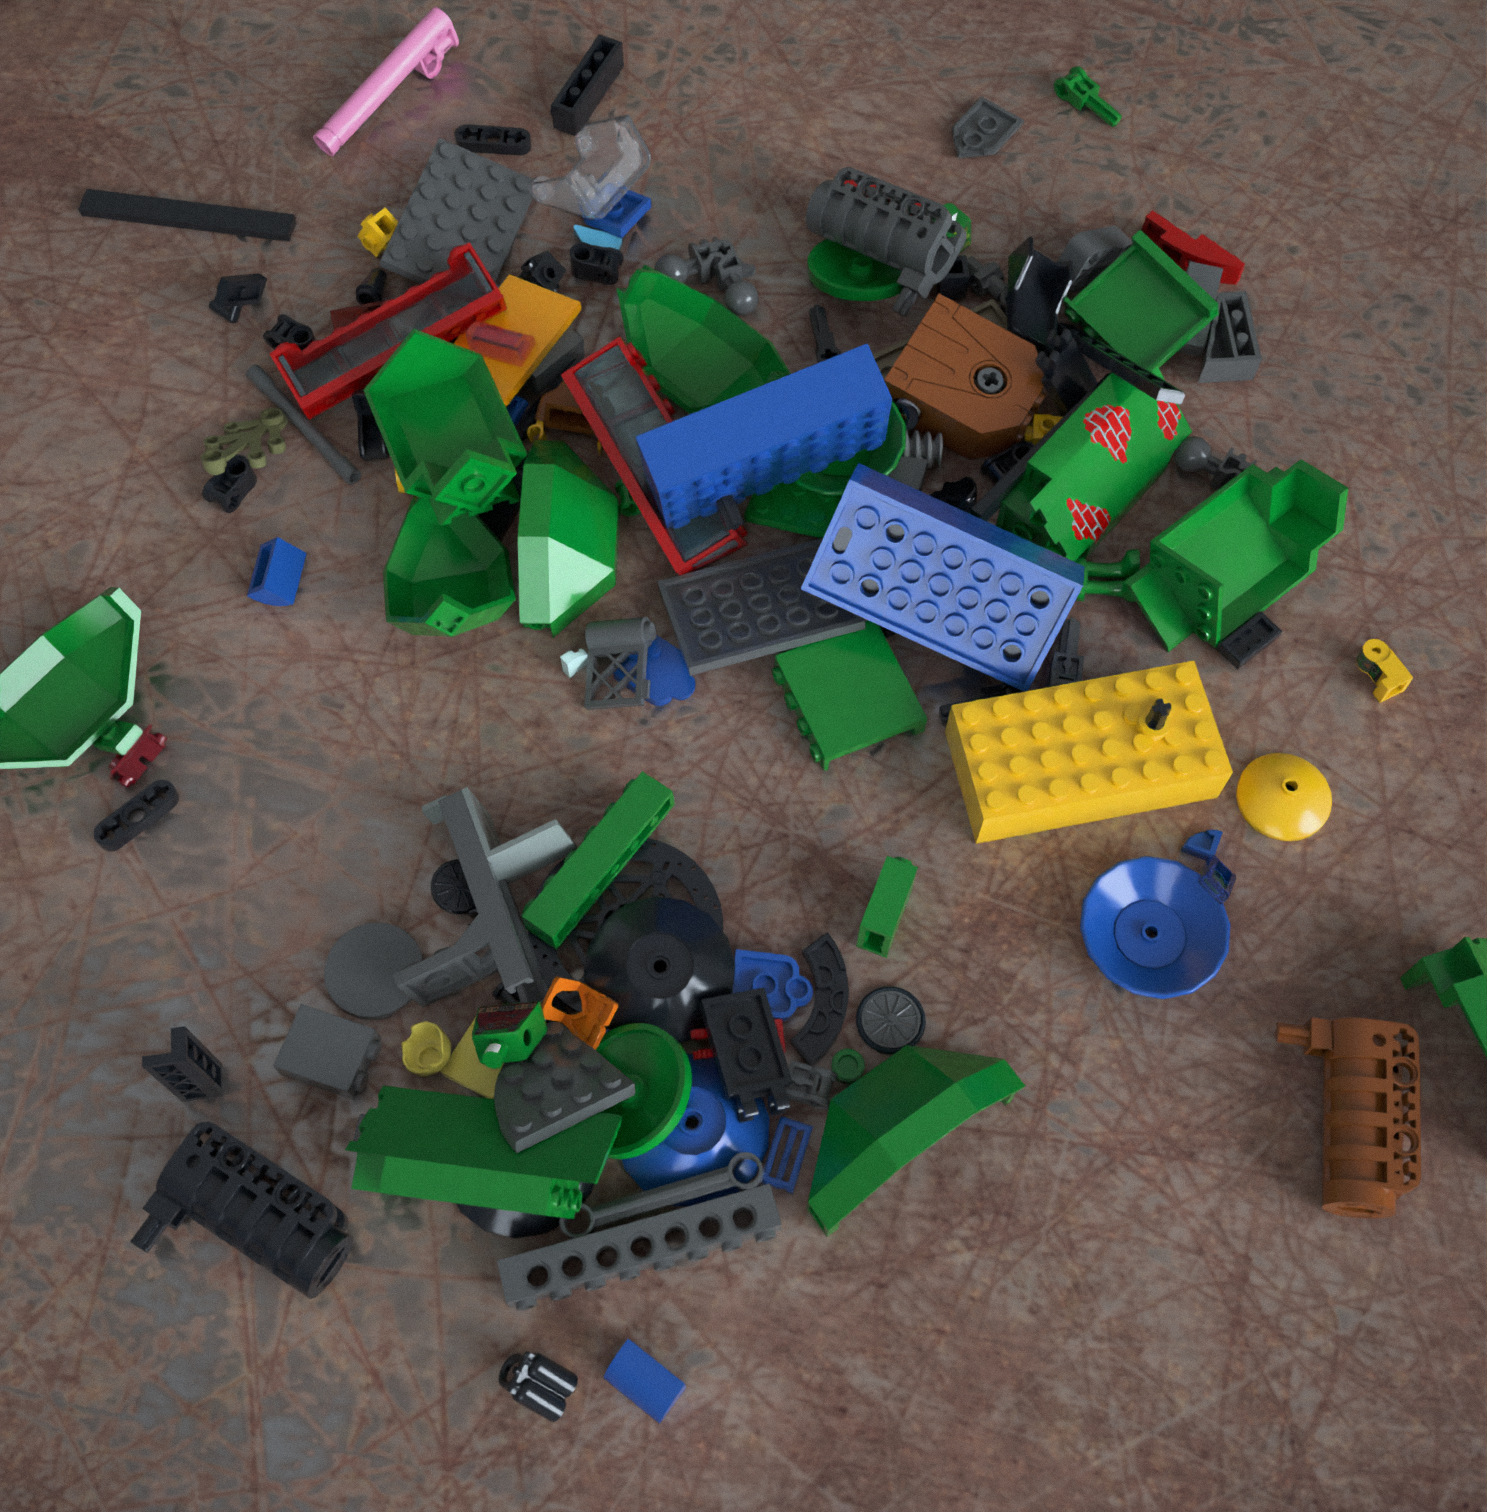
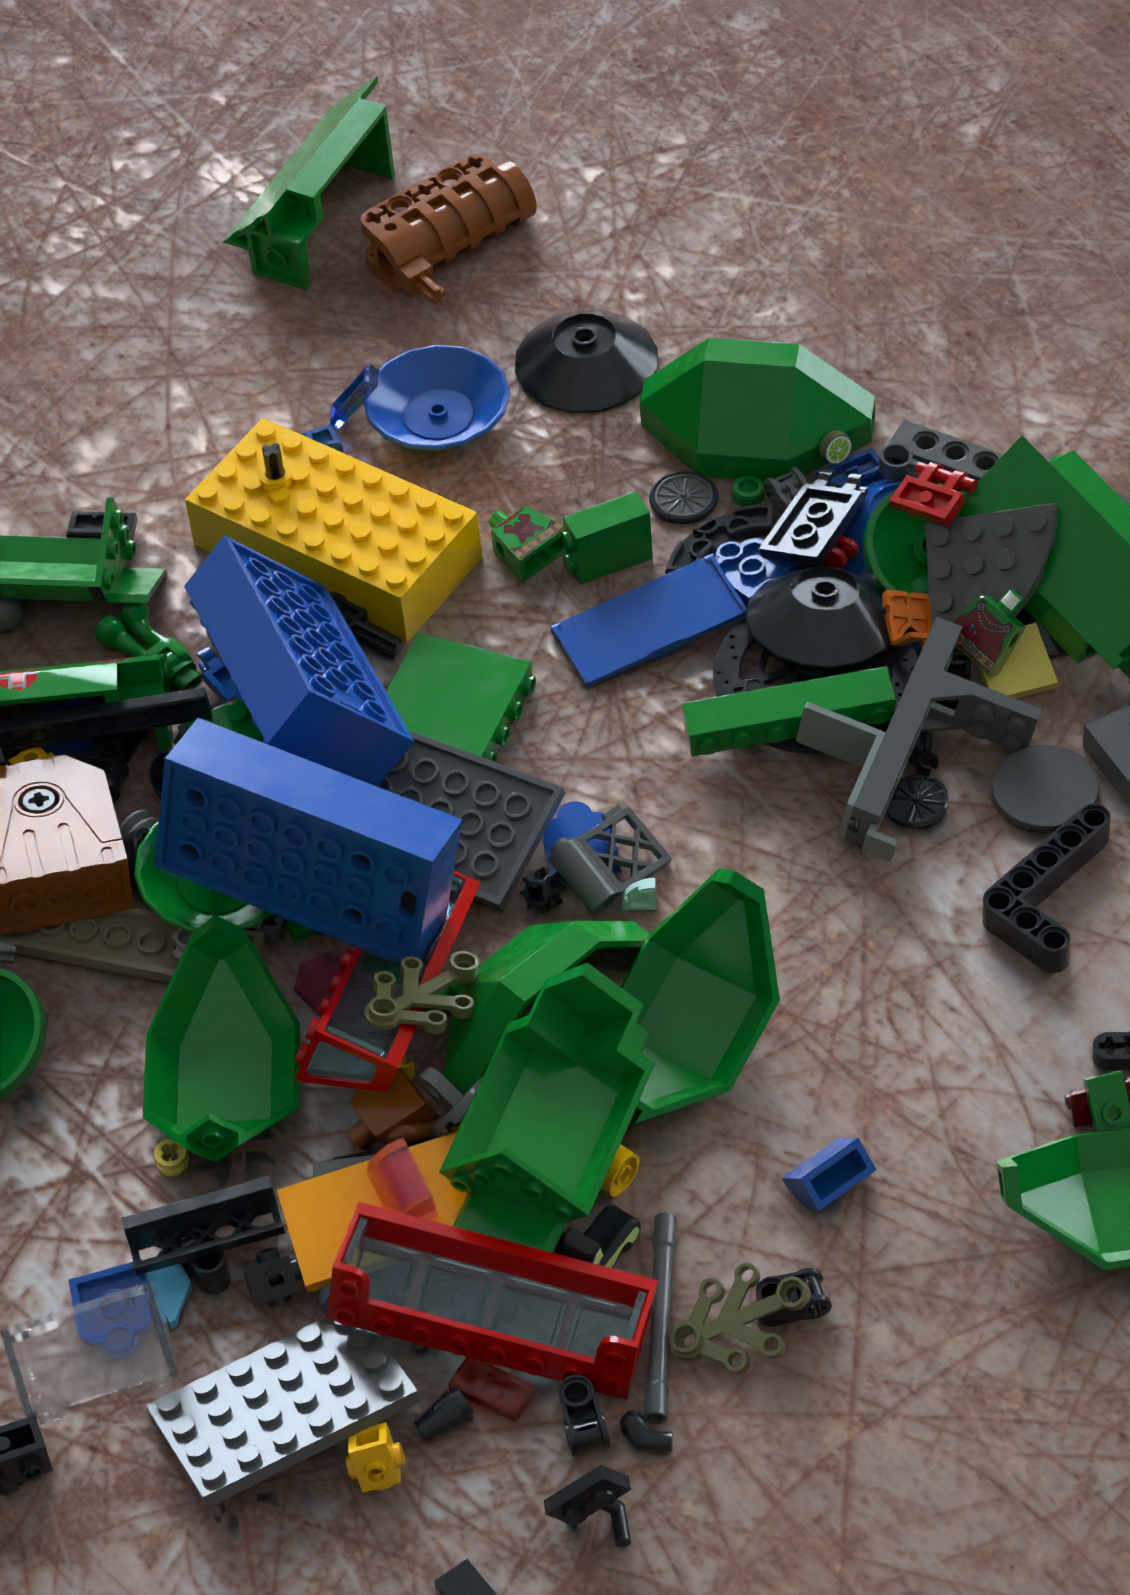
camera: 130 degrees left, 15 degrees down
light yellow hair [401,1021,452,1077] -> none
black beam [454,124,532,156] -> none
blue brick [603,1339,686,1424] -> none
dark grey piece [654,237,759,316] -> none
black connector [809,305,842,363] -> none
yellow dish [1236,753,1332,841] -> none
yellow leg [1356,639,1413,703] -> none
none -> black fence [121,1176,285,1276]
none -> olive plant [364,951,479,1034]
none -> dark grey tile [418,1067,482,1138]
none -> green torso [489,506,566,583]
none -> black dish [515,310,658,413]
none -> black gear [519,867,566,914]
none -> blue door [550,554,747,689]
none -> black arm [620,1410,673,1452]
none -> tile [819,430,852,465]
none -> red plate [889,462,978,527]
none -> black beam [982,803,1111,973]

